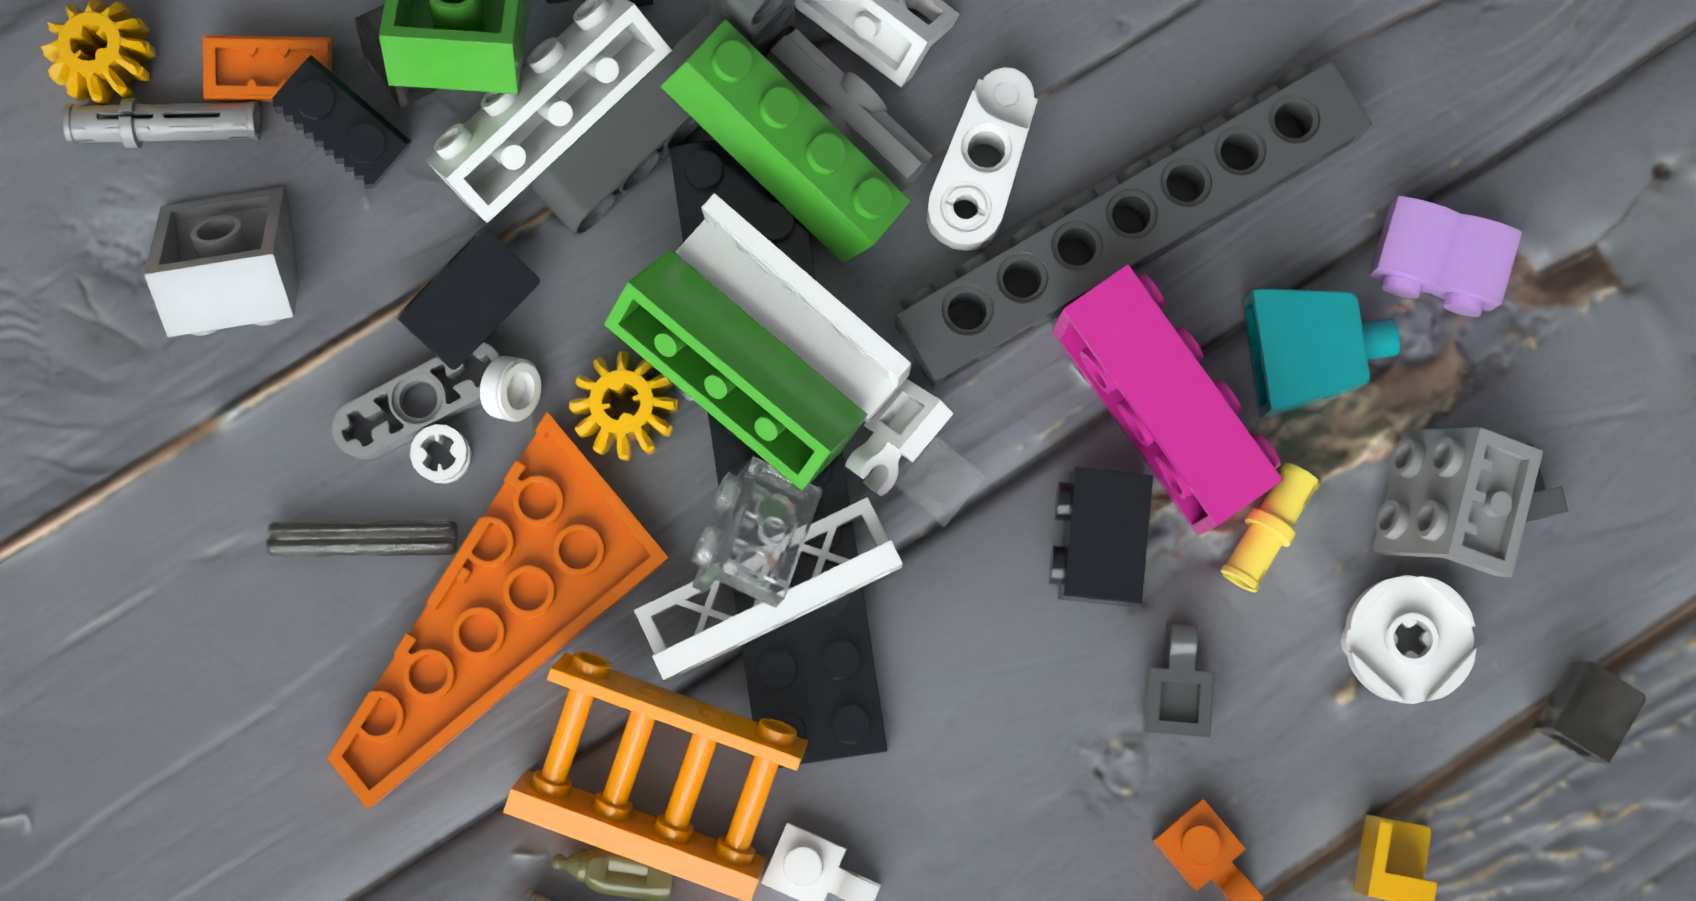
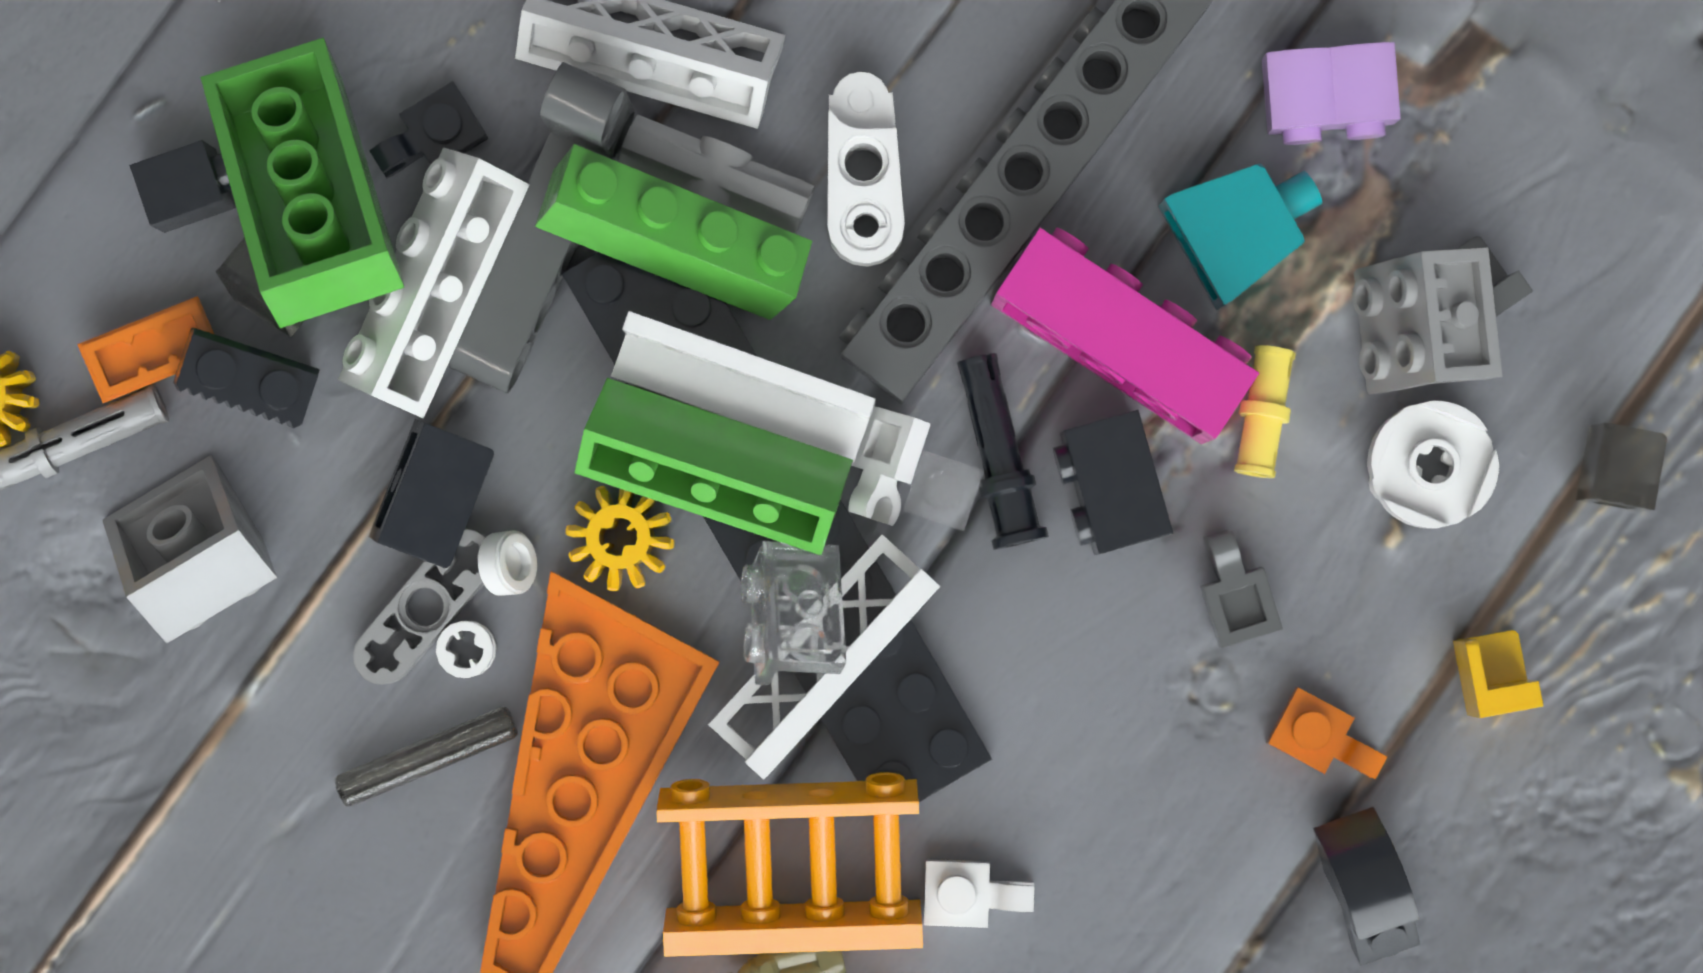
camera: 20 degrees left, 5 degrees up
none -> black pin [957,353,1049,550]

